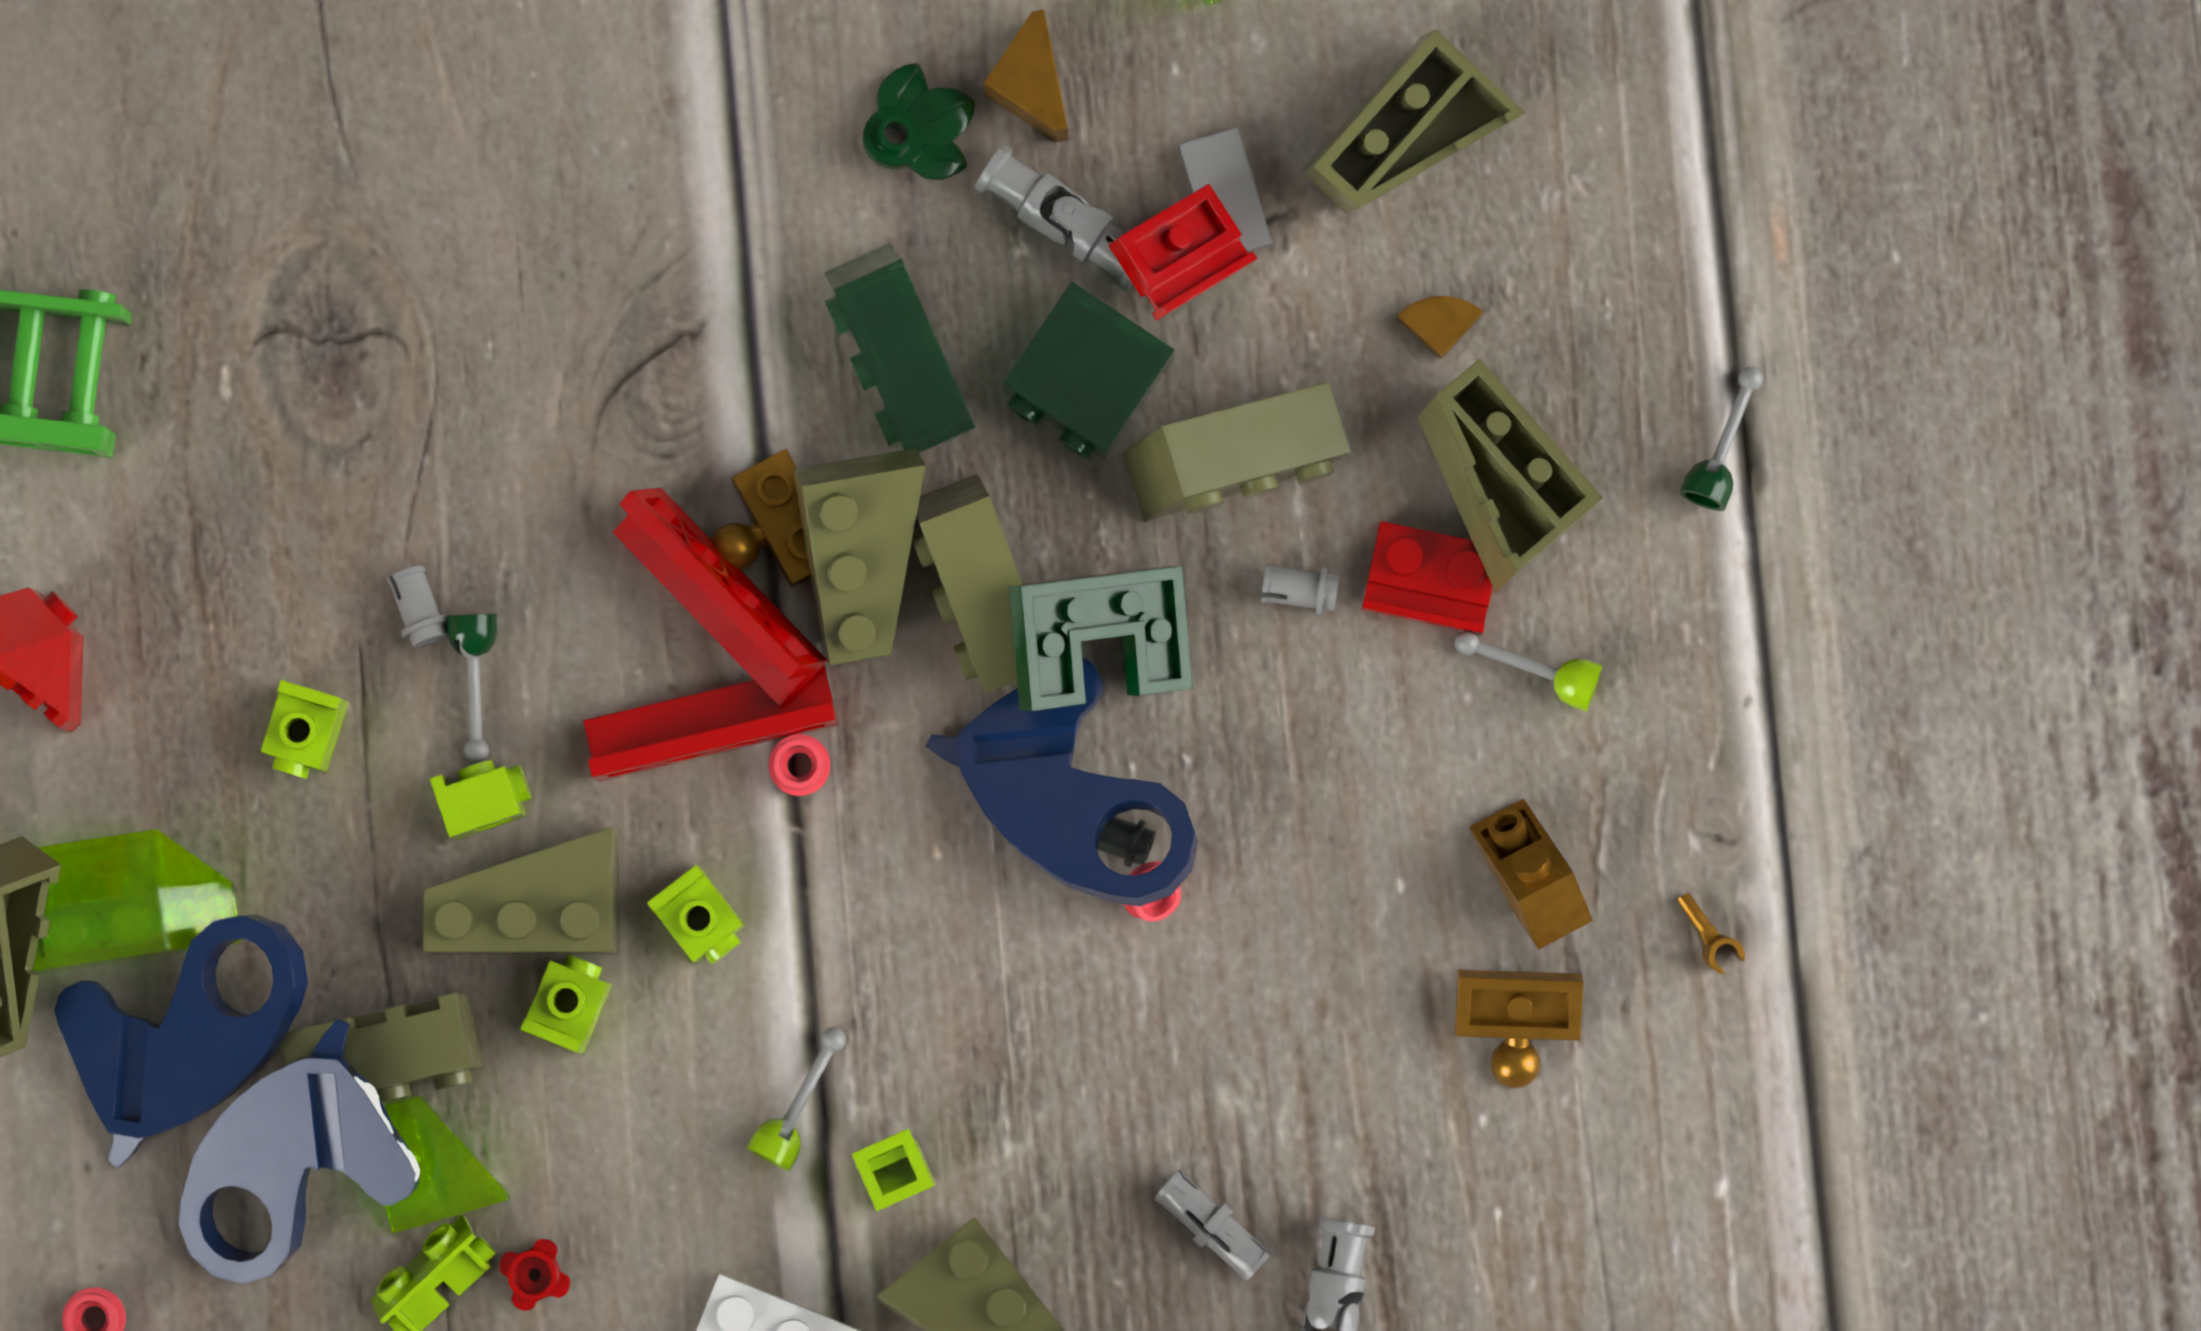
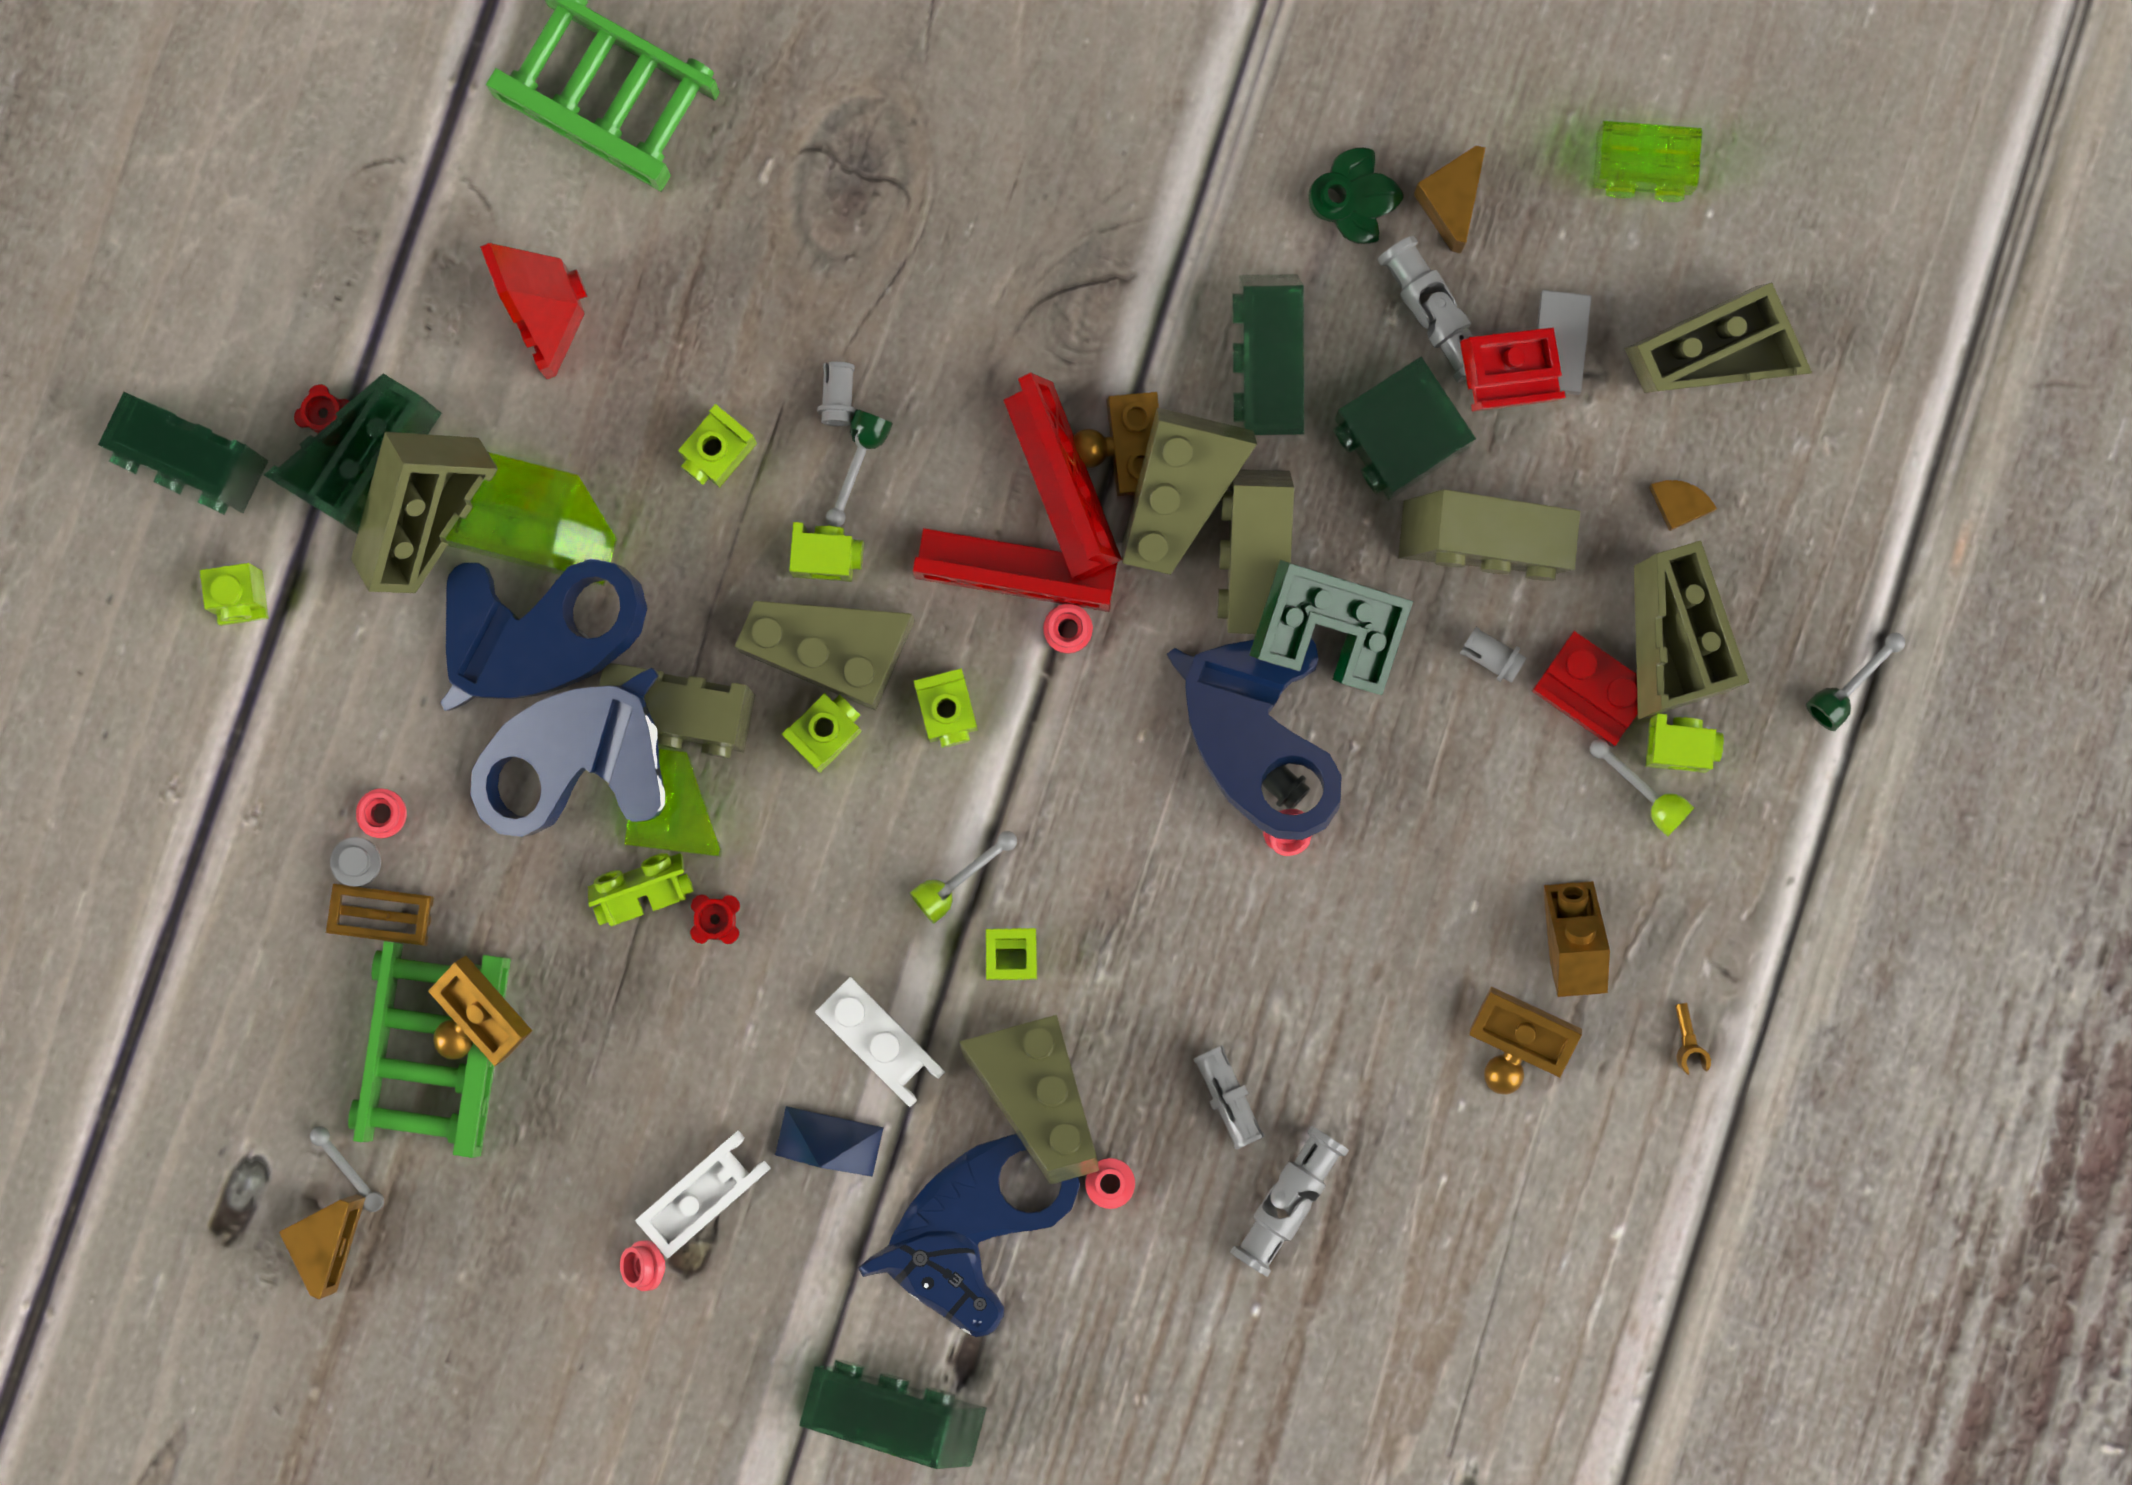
camera: 30 degrees right, 0 degrees up
none -> lime brick [1645,713,1724,773]

